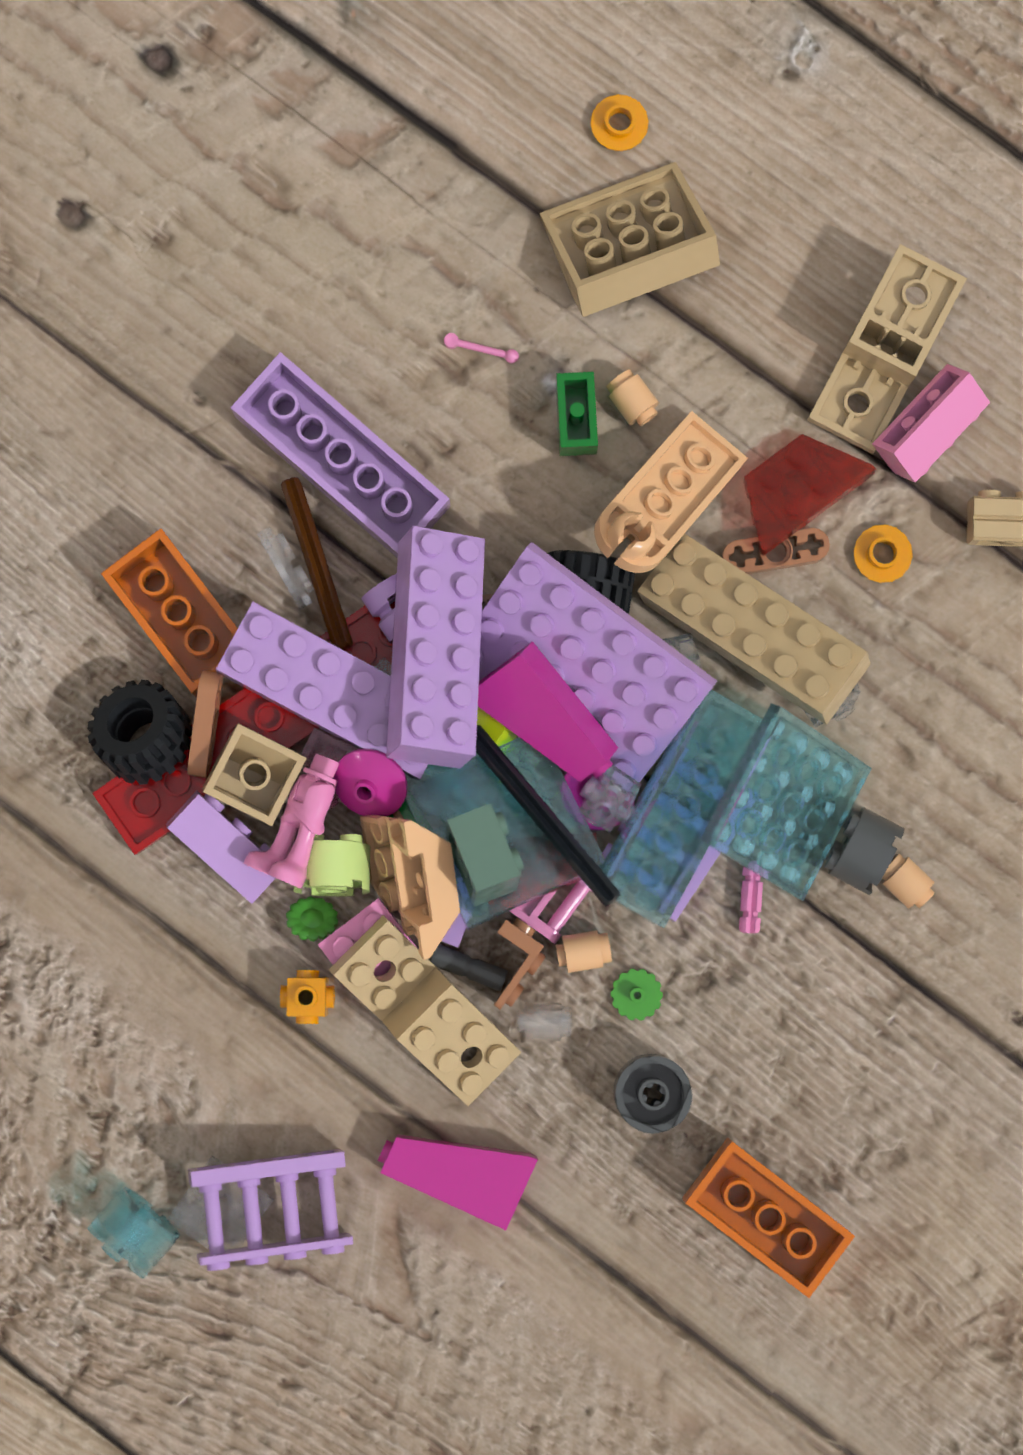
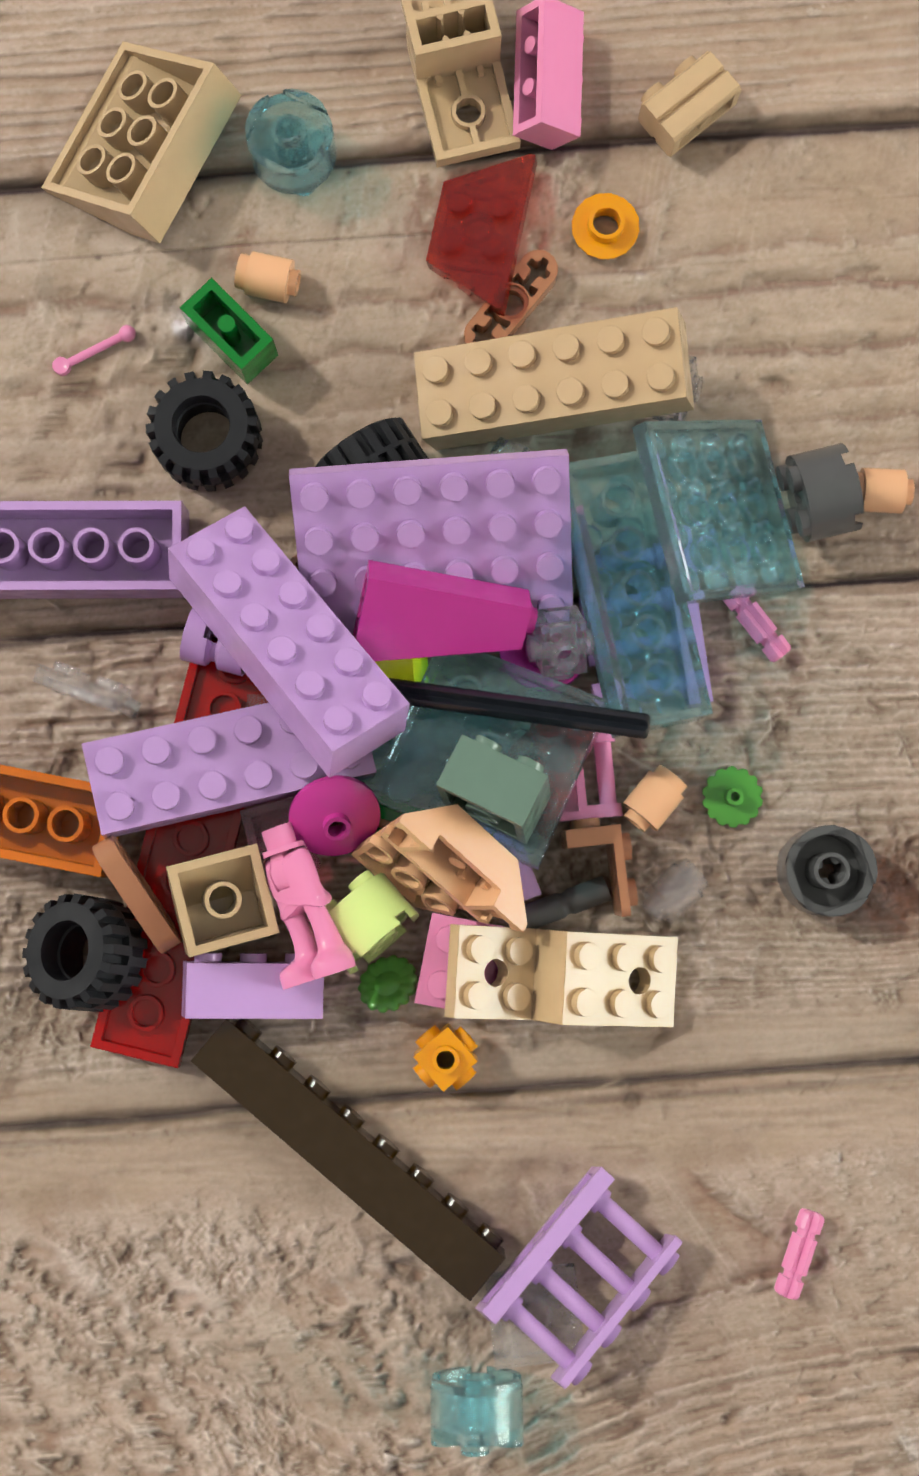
camera: 40 degrees left, 0 degrees up
reddish brown axle [281,477,353,650] -> none
dark pink slope [377,1135,538,1230] -> none
light orange piece [590,94,649,152] -> none
light nougat plate [594,411,748,573] -> none
none -> black tyre [146,371,263,492]
none -> dark brown brick [191,1019,506,1301]
none -> clear light blue brick [245,89,336,196]
none -> bright pink axle [774,1208,825,1300]

